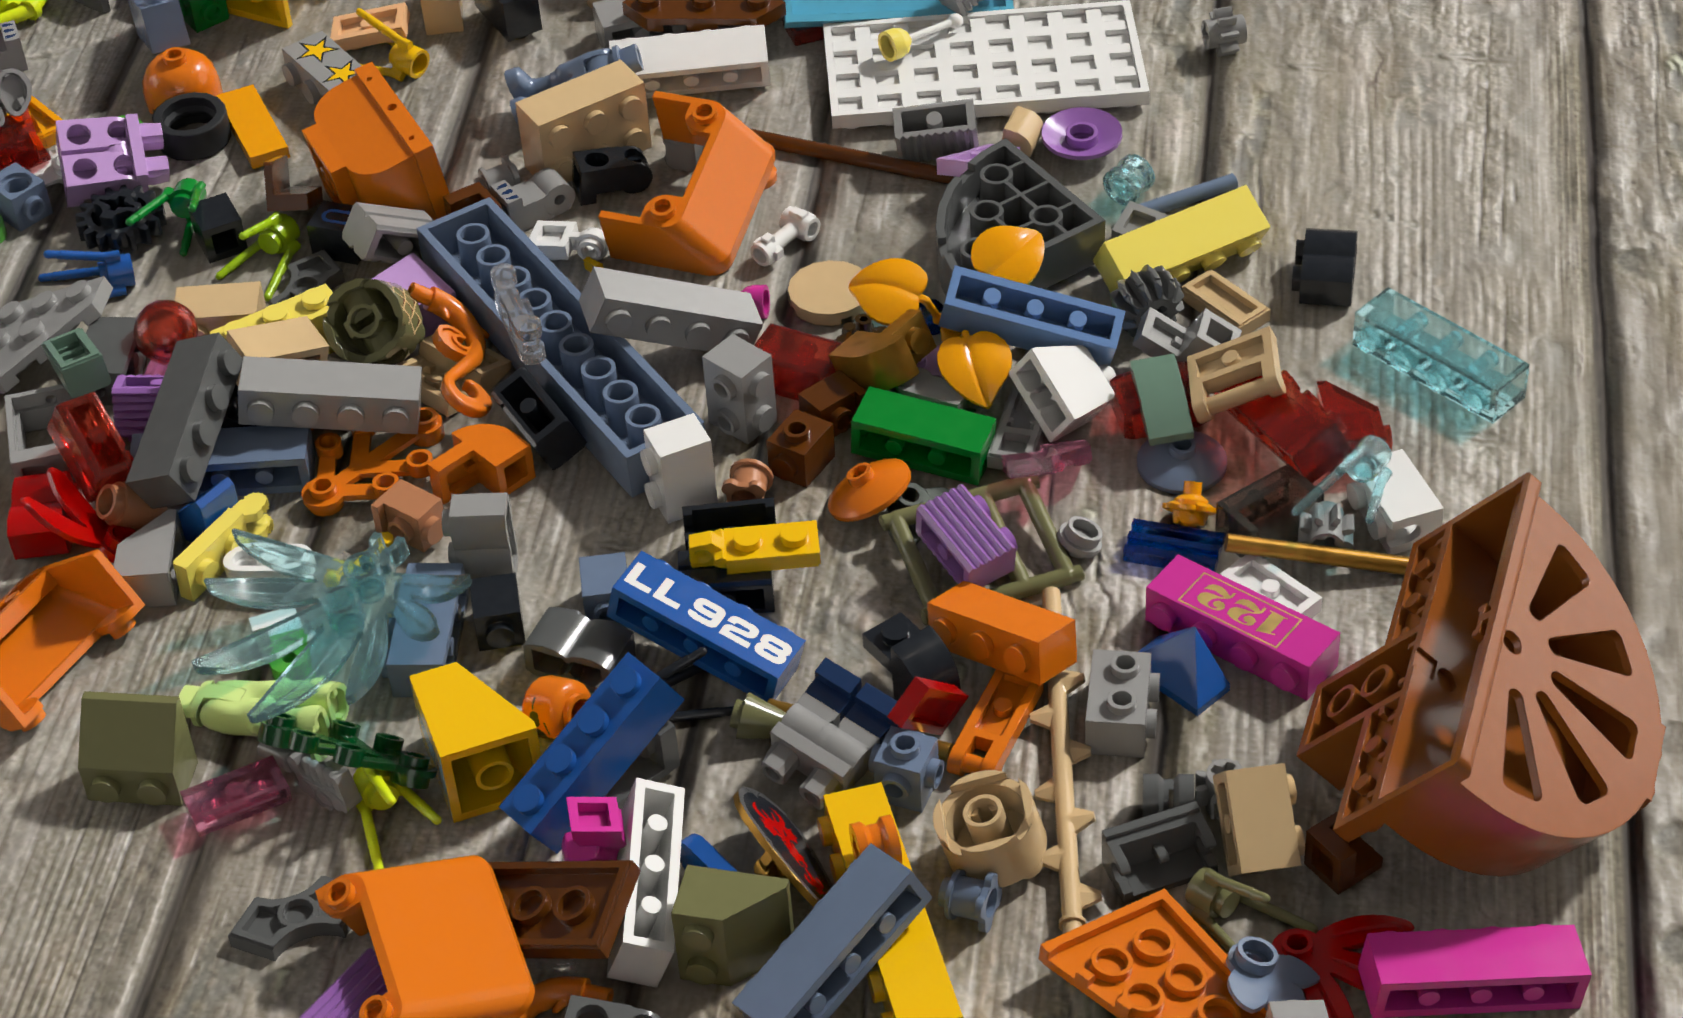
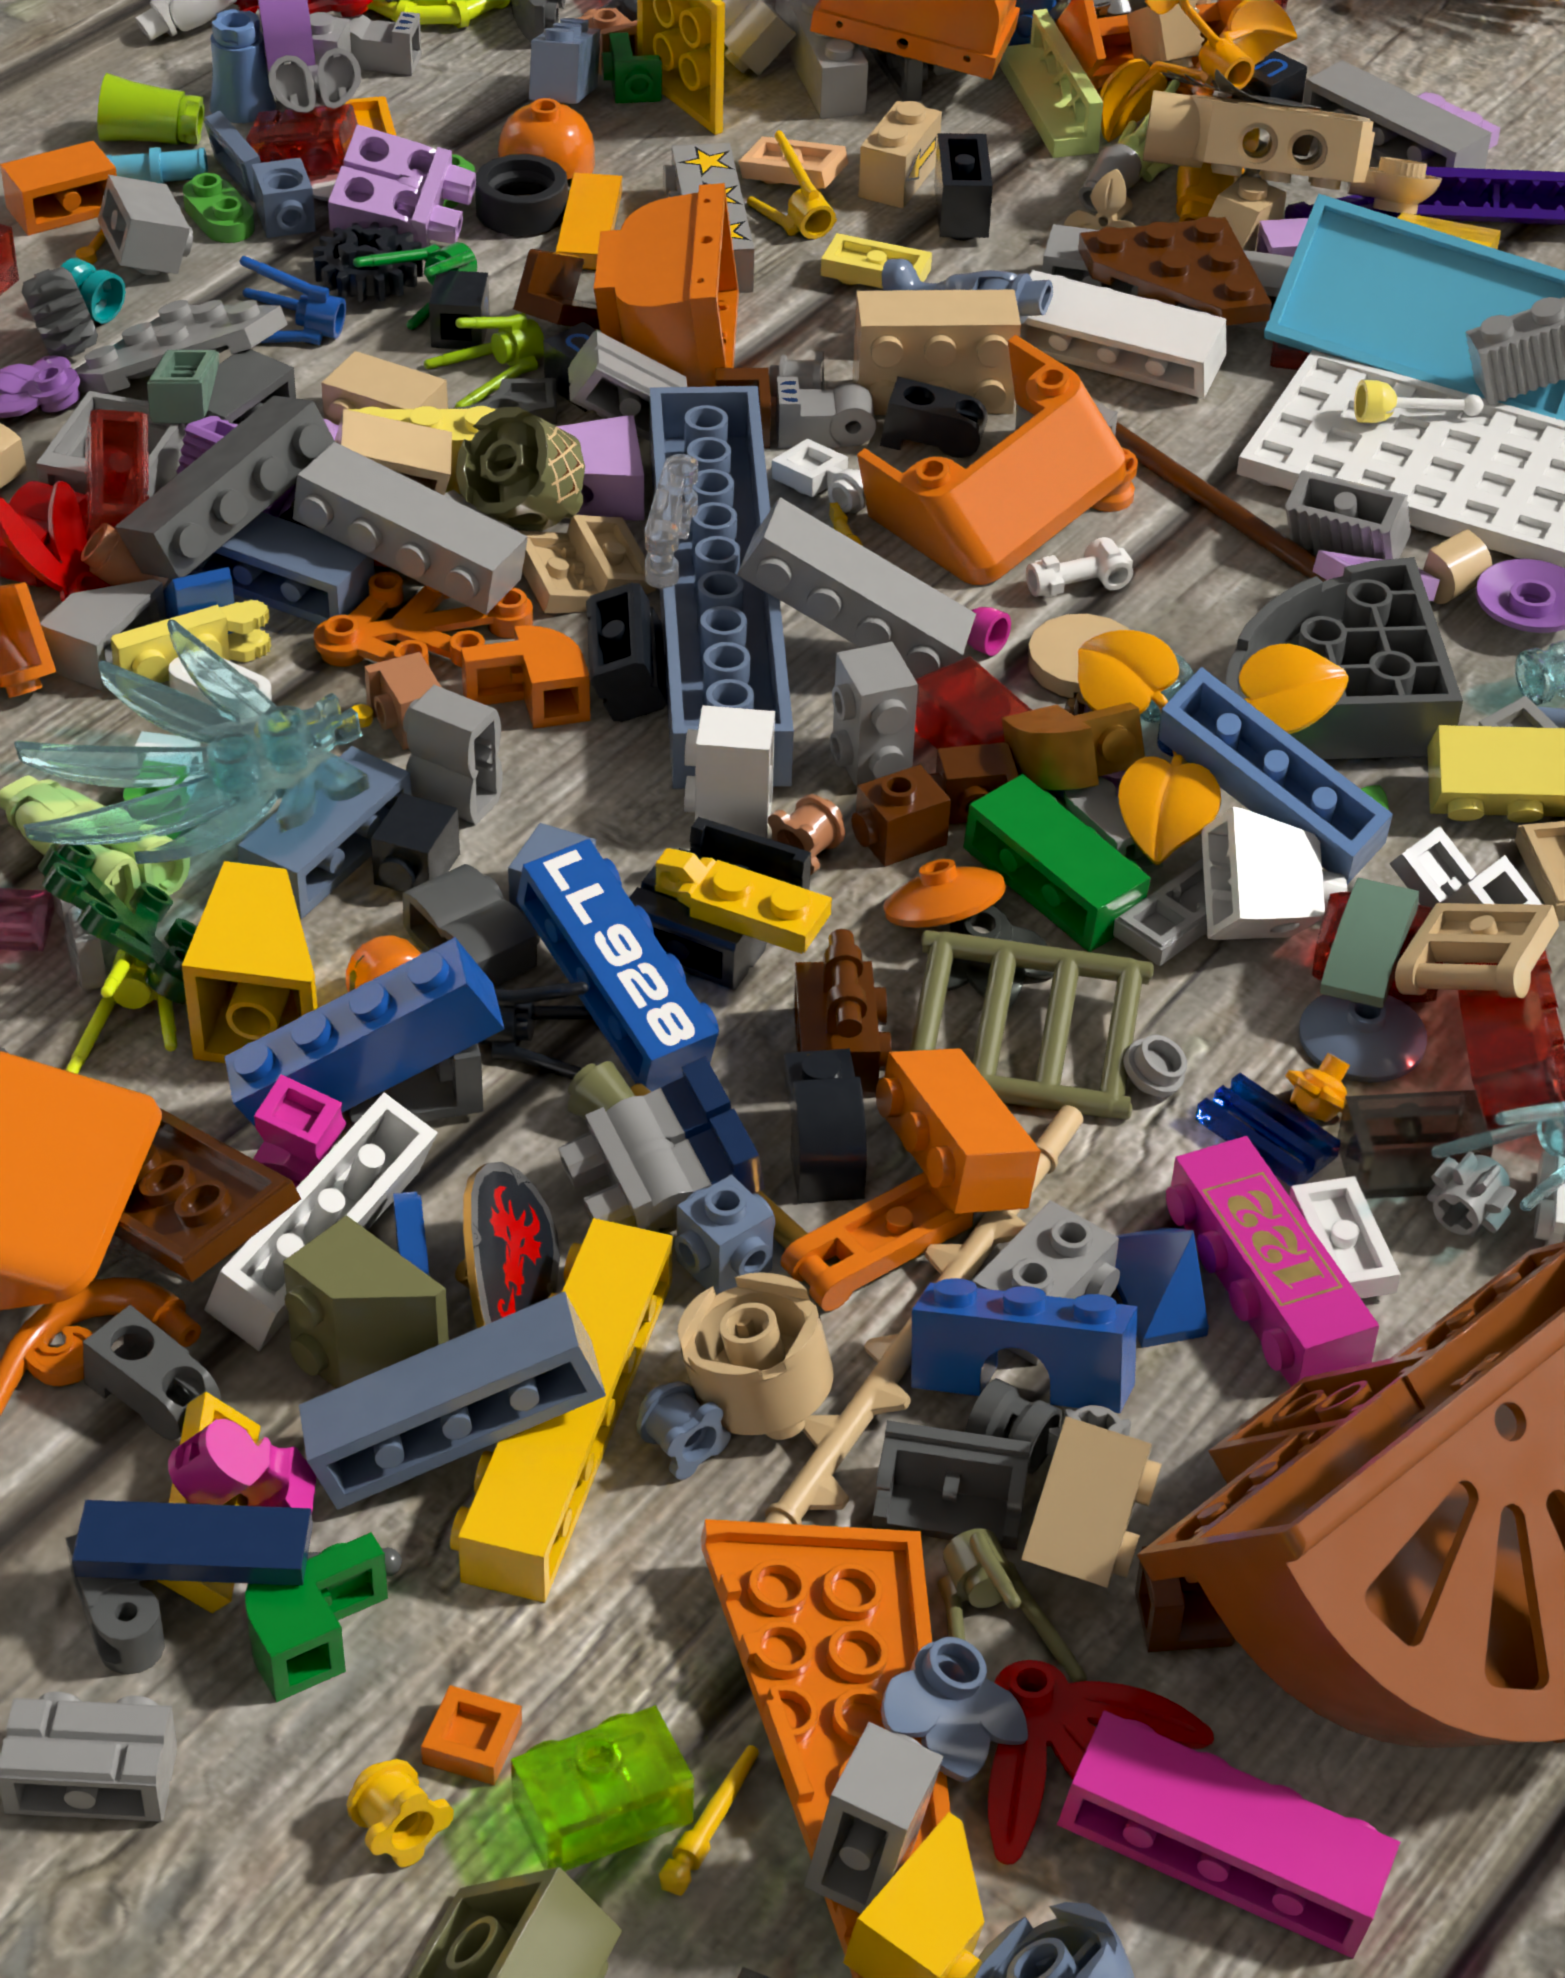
camera: 25 degrees right, 0 degrees up
clear red hair [132,299,198,365] -> none
orange plant [408,282,492,418] -> none
orange wheel [849,814,903,864] -> none
red tile [887,676,969,736] -> none
medium lavender brick [916,484,1018,587] -> none
clear pink tile [1001,440,1092,479] -> none
dark grey gear [1109,264,1185,337] -> none
pearl gold bar [1224,533,1409,575] -> none
none -> reddish brown brick [793,929,892,1098]
none -> light yellow plate [821,233,932,289]
none -> blue arch [911,1278,1137,1413]

